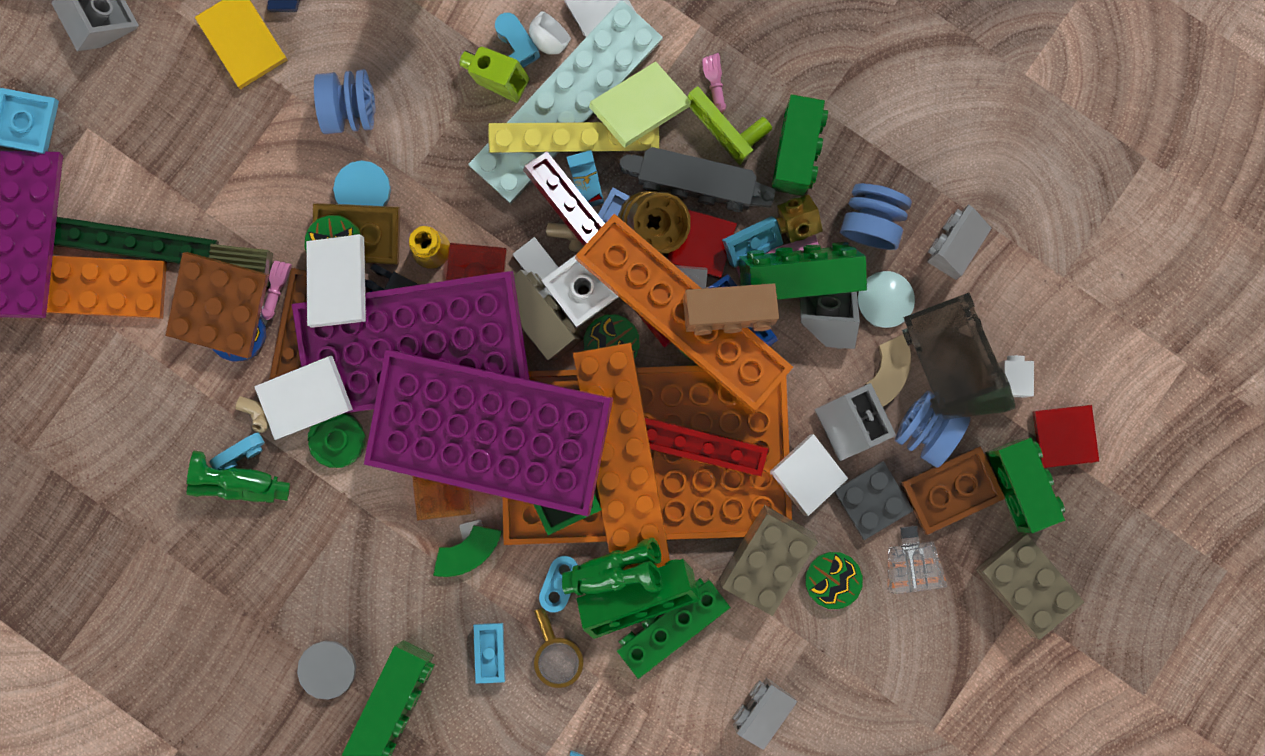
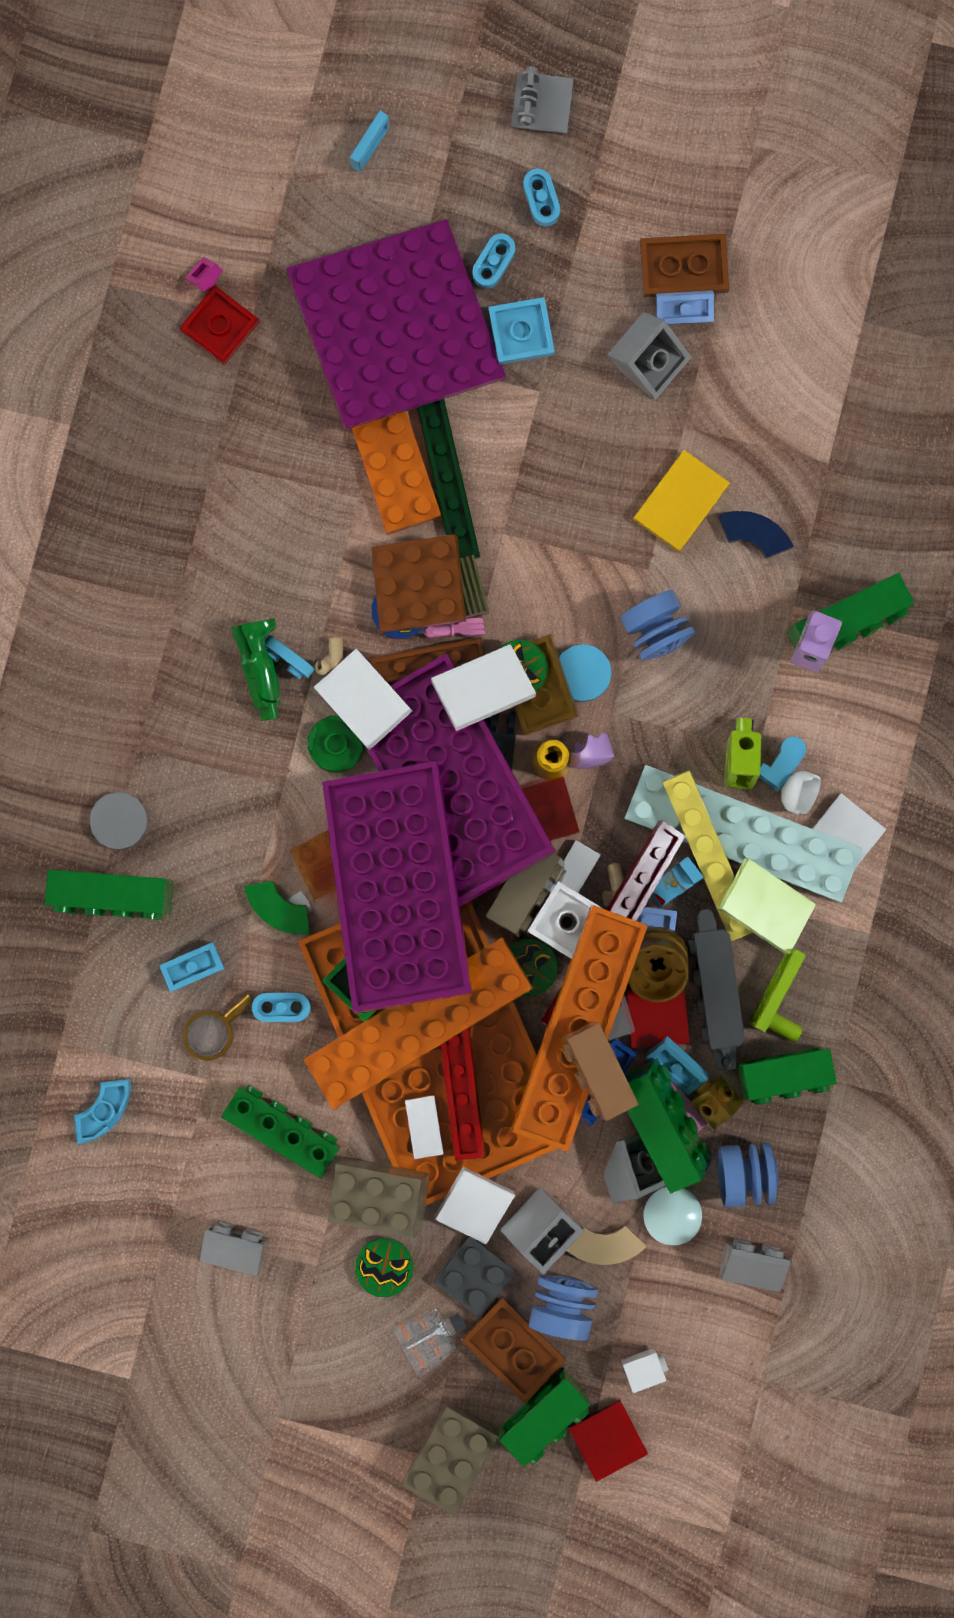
camera: 65 degrees right, 0 degrees up
green piece [562,537,663,595] -> none
green brick [576,559,701,639] -> none
bright pink piece [702,53,726,113] -> none
clear smoke windscreen [902,292,1016,419] -> none
none -> white tile [405,1095,444,1159]
none -> lavender hair [569,732,615,769]

